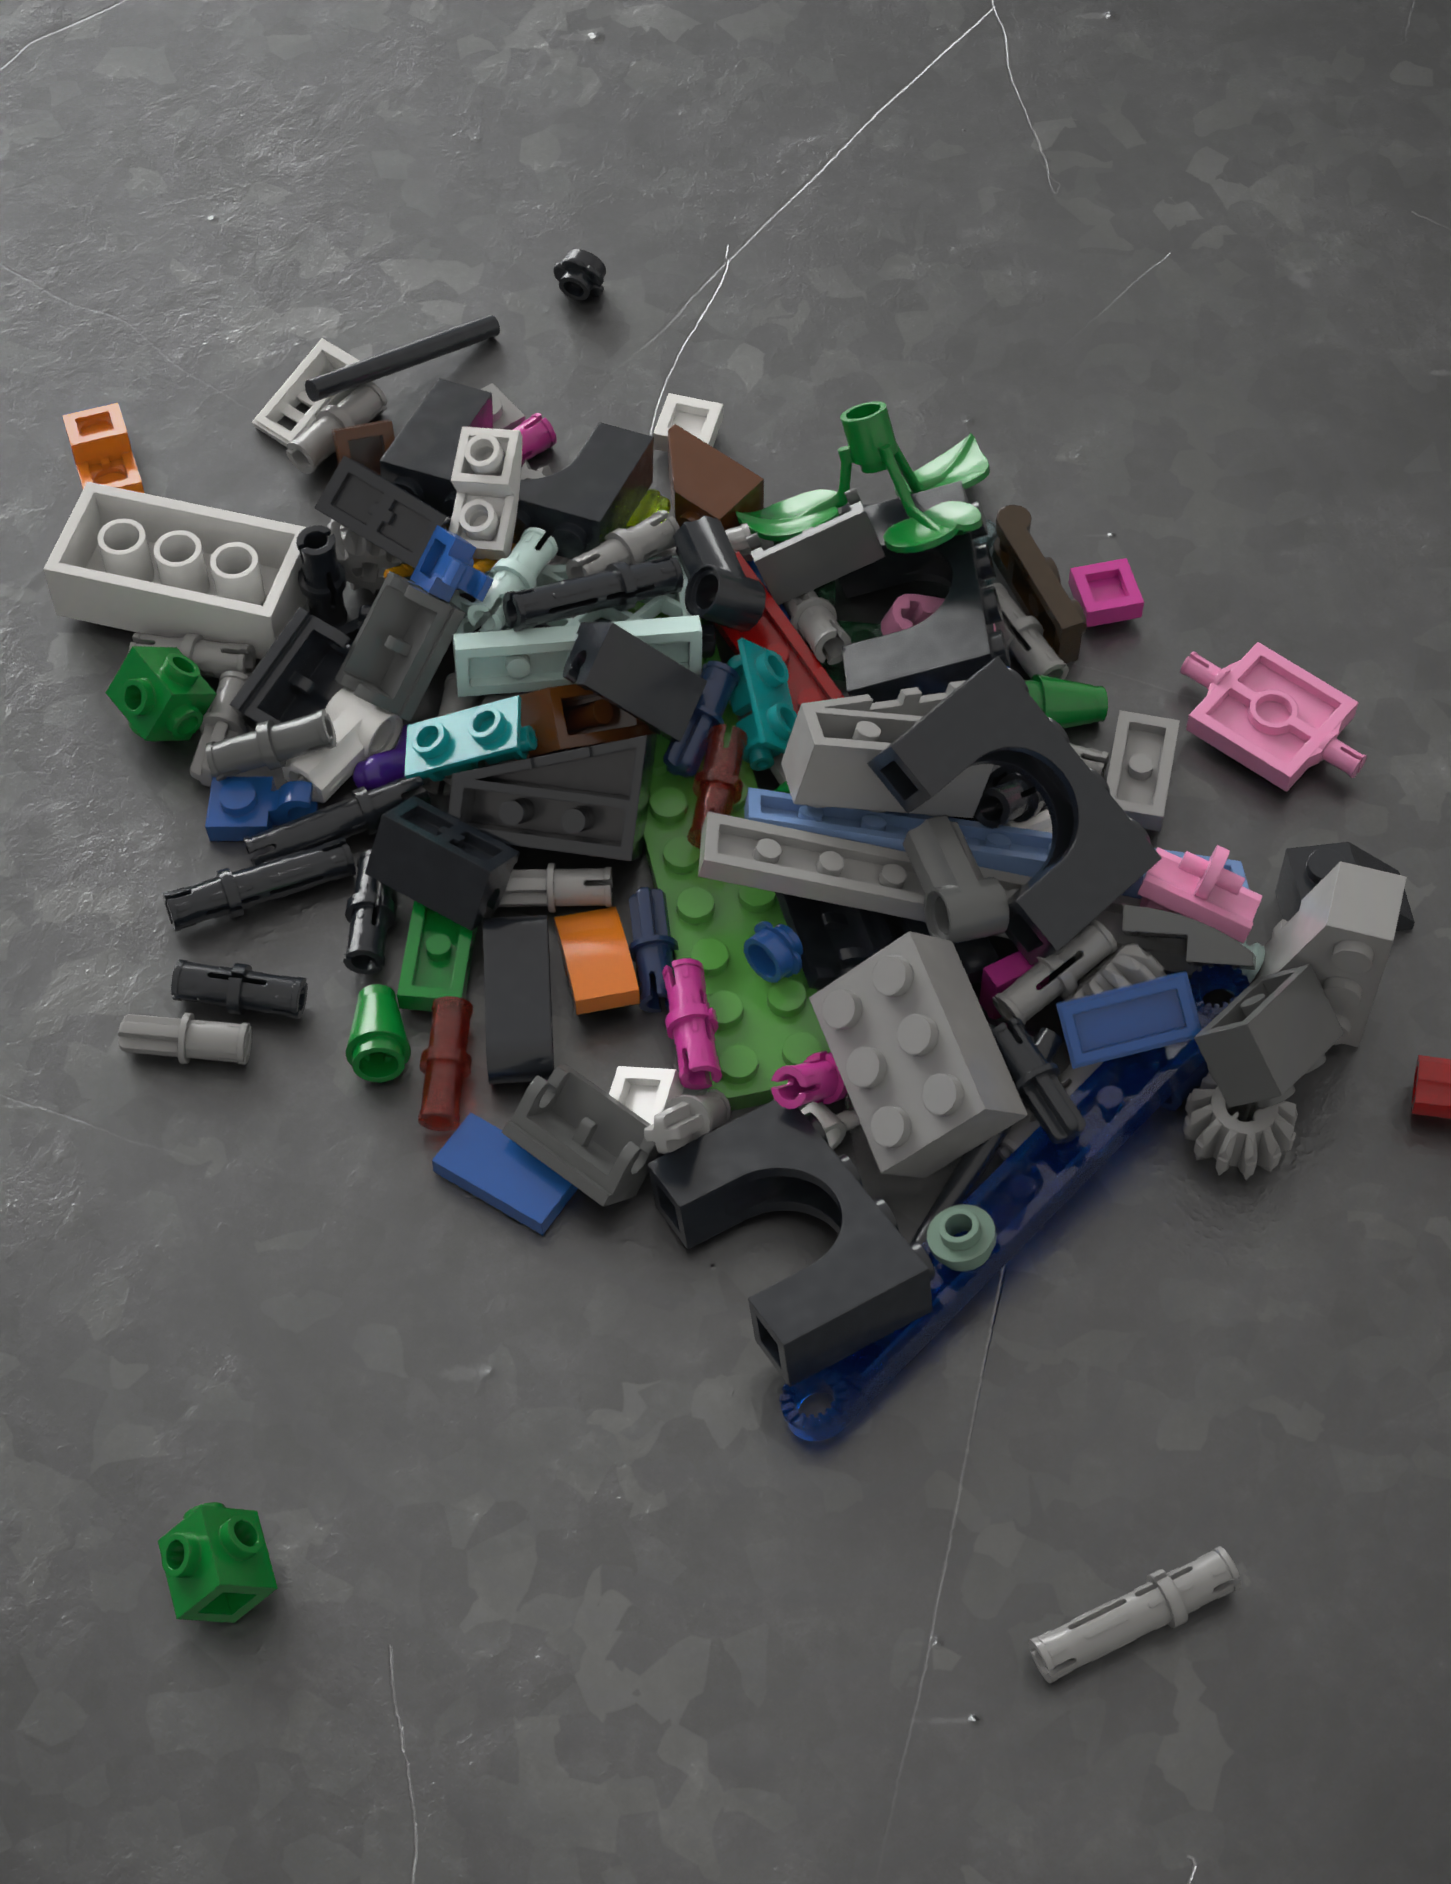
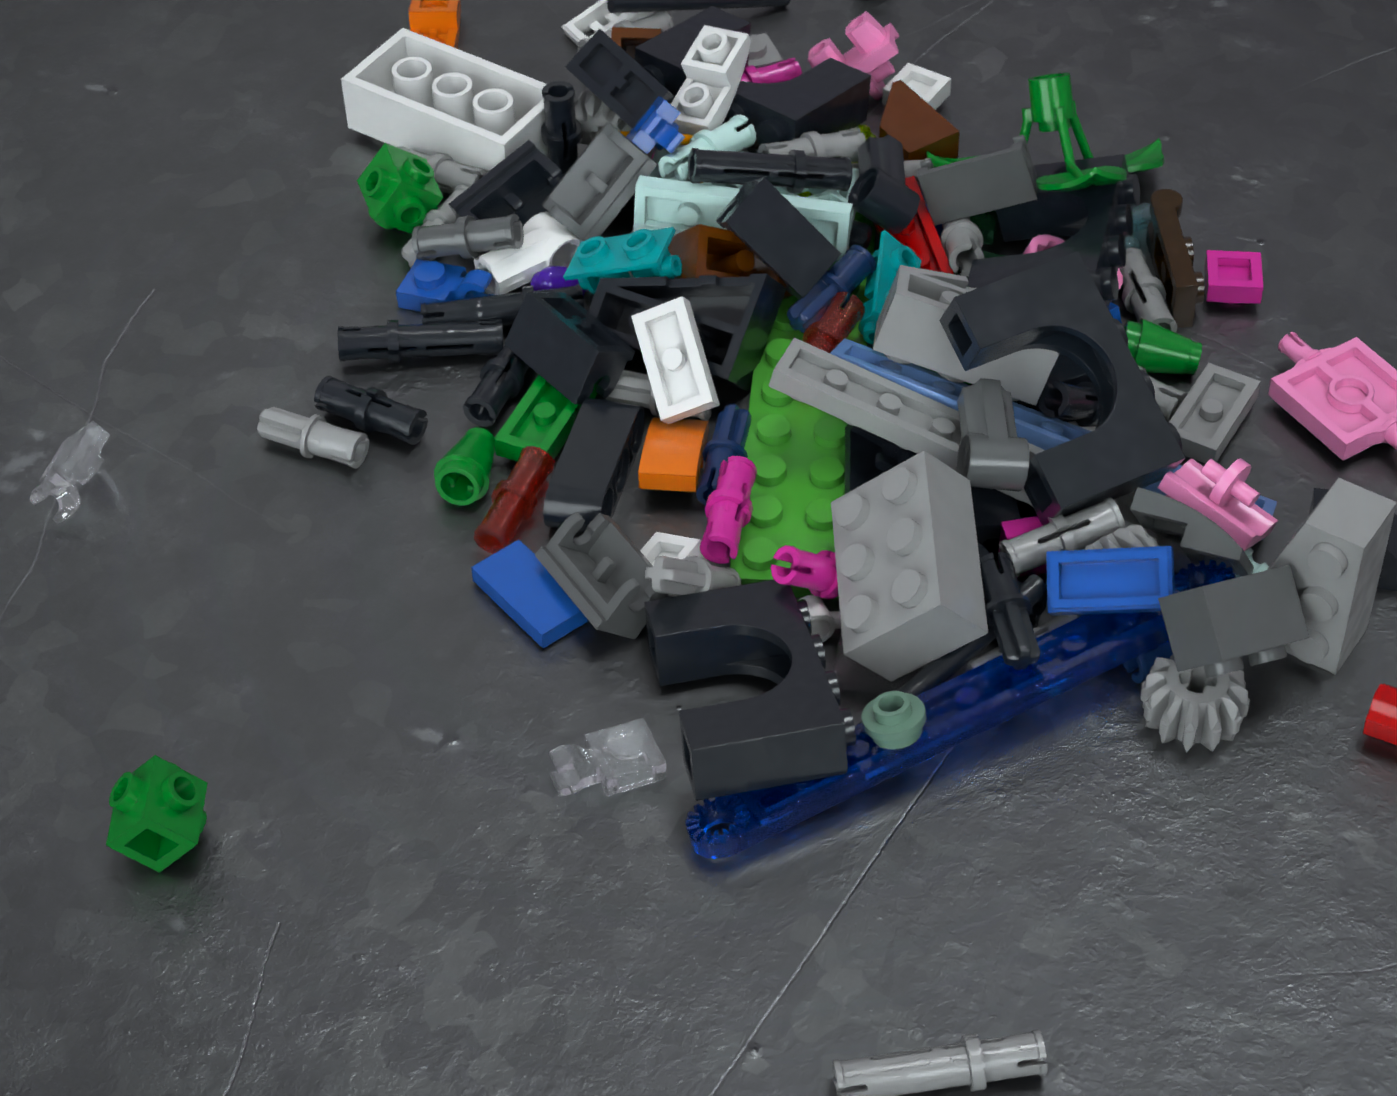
camera: 20 degrees right, 10 degrees down
blue plate [744,921,803,983] -> none
none -> clear plate [550,718,666,796]
none -> white plate [631,296,720,424]
none -> bright pink hips [808,12,899,100]

